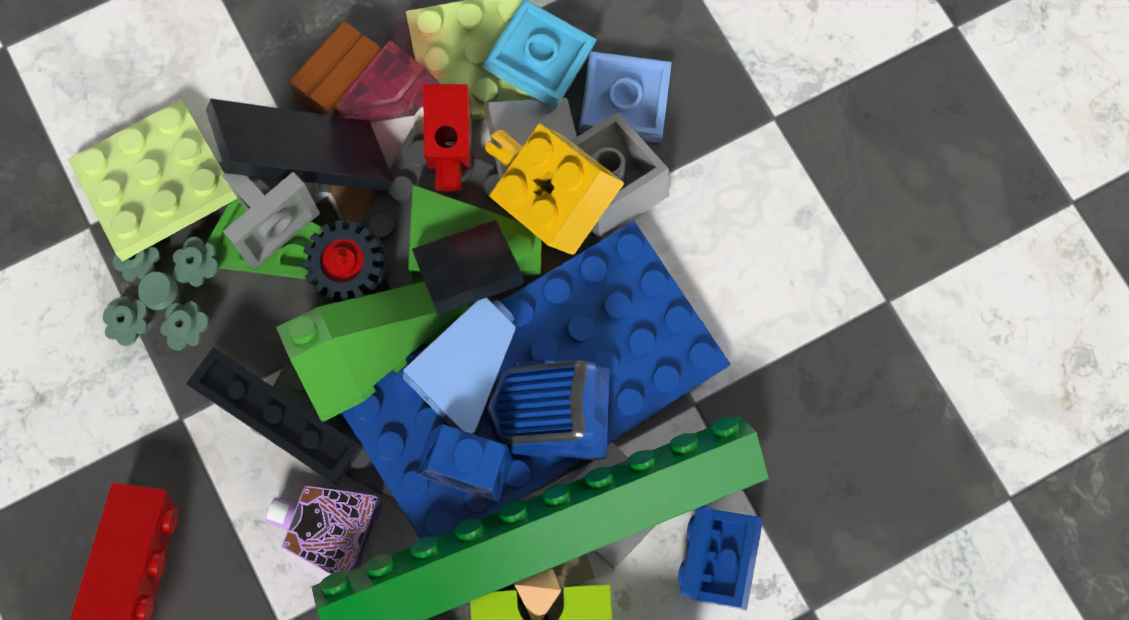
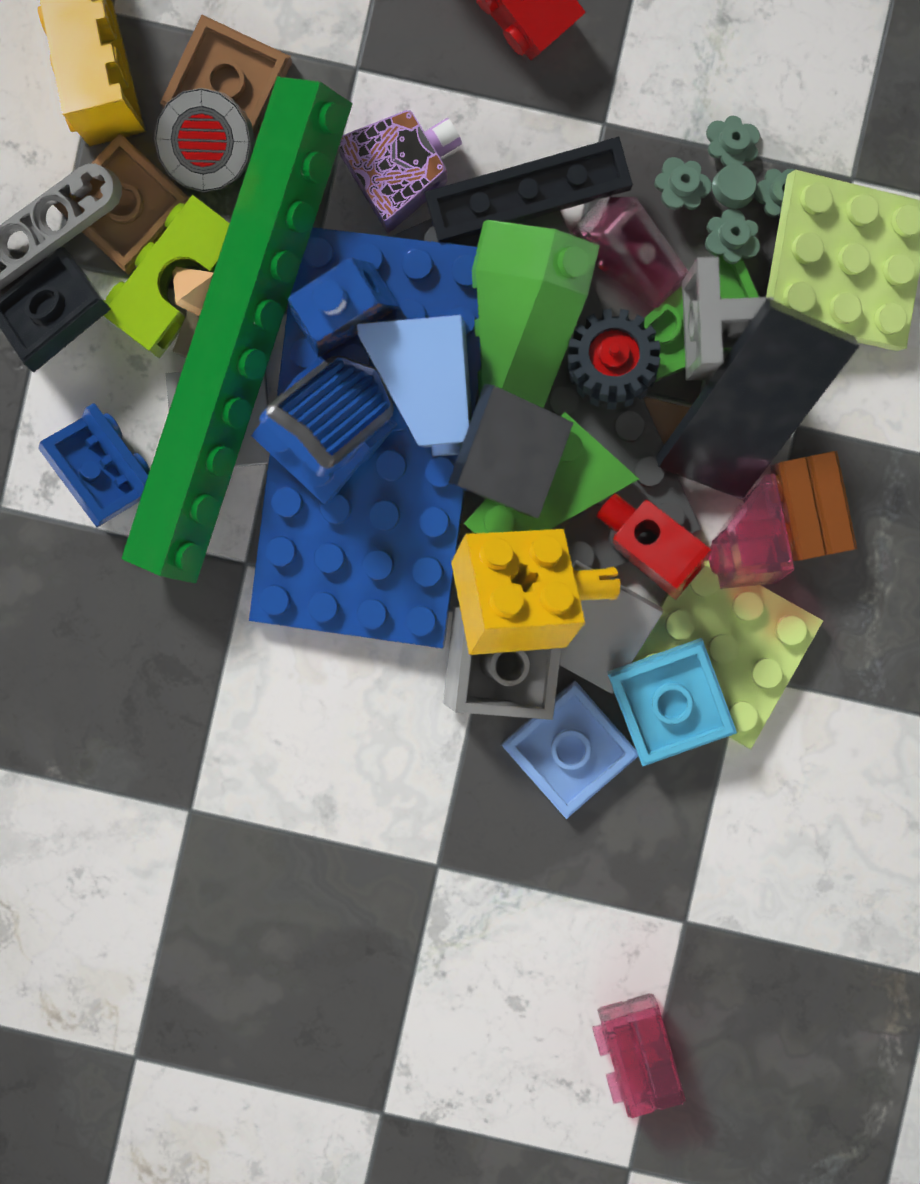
camera: 135 degrees right, 15 degrees up
none -> clear pink slope [571,196,689,308]

